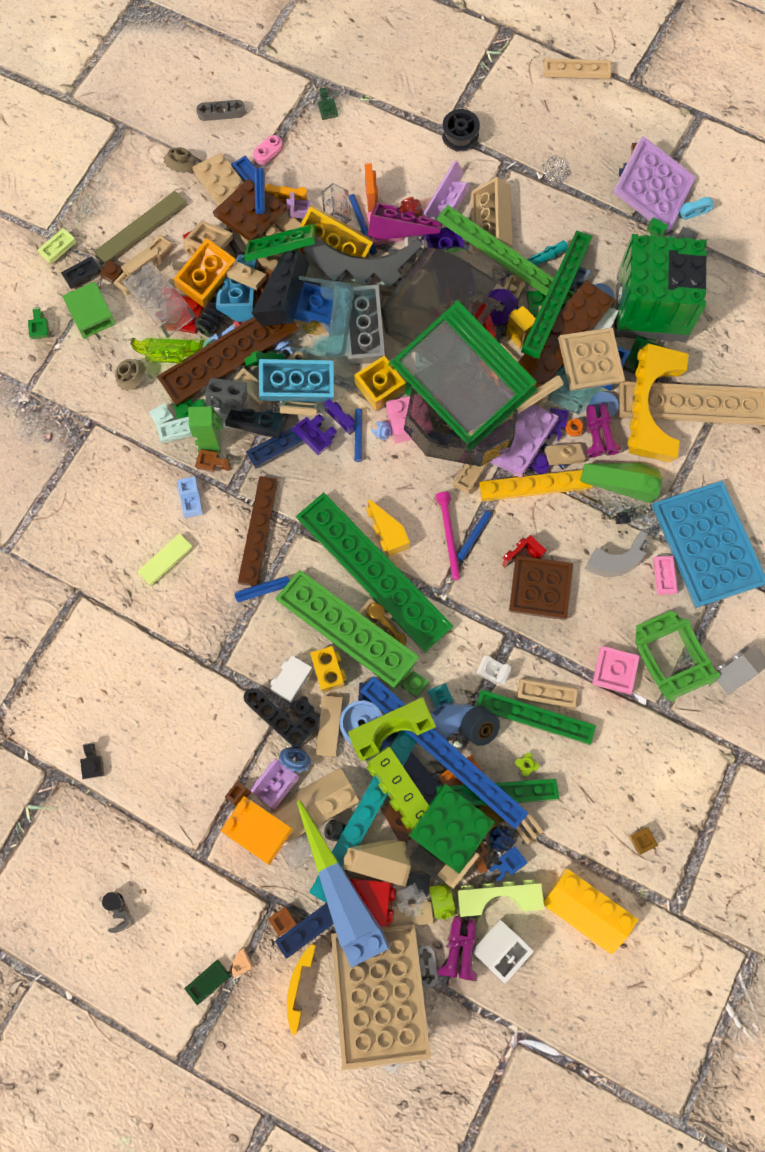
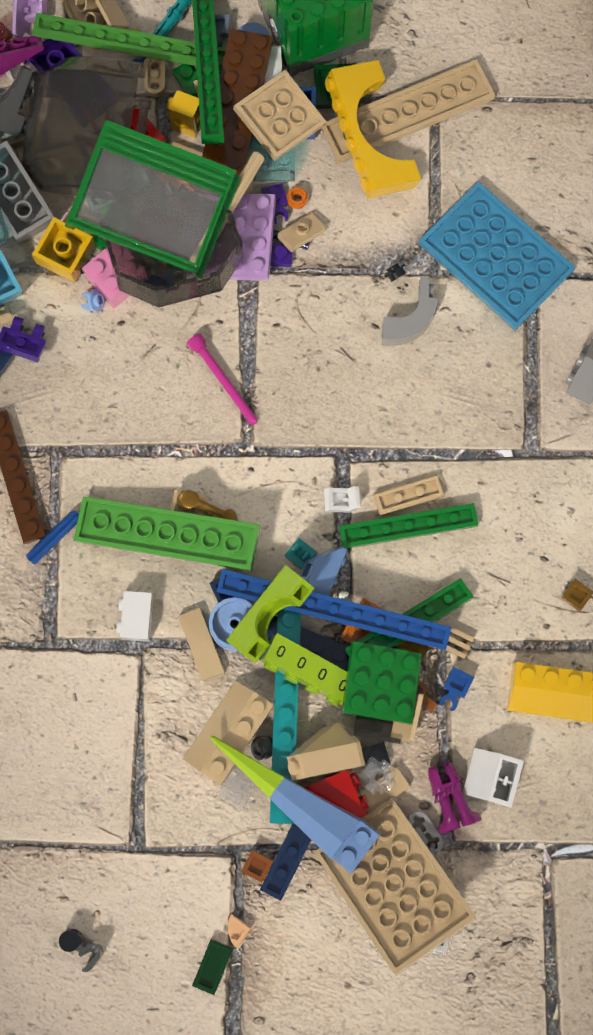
camera: 30 degrees left, 5 degrees up
light orange slope [221,796,293,866] -> none
reddish brown plate [225,781,251,806] -> none
black beam [243,688,320,748] -> none
lavender bracket [251,758,300,810] -> none
medium blue gear [279,747,311,773] -> none
yellow slope [287,943,317,1035] -> none
black plate [291,696,314,719] -> none
green plate [296,492,454,653] -> none
yellow brick [310,646,347,693] -> none
dark purple plate [324,399,355,435] -> none
blue bar [355,408,362,462] -> none
yellow slope [366,500,410,556] -> none
reddish brown plate [381,804,412,843] -> none
bright green plate [401,670,429,698] -> none
lime bracket [429,884,455,920] -> none
tan plate [452,454,488,495] -> none
blue bar [457,511,492,561] -> none
yellowish green arch [457,880,544,917] -> none
black wheel [461,706,500,746] -> none
yellow plate [479,470,593,502] -> none
dark purple plate [483,289,519,326] -> none
dark blue gear [489,825,515,853] -> none
red bracket [502,535,547,568] -> none
reddish brown plate [508,555,573,620] -> none
lime plate [515,753,539,777] -> none
bright green wedge [580,463,662,503] -> none
magenta piece [586,403,621,458] -> none
medium blue piece [589,392,619,420] -> none
bright pink plate [592,646,640,695] -> none
bright green wedge [635,611,720,702] -> none
bright pink plate [653,556,678,595] -> none

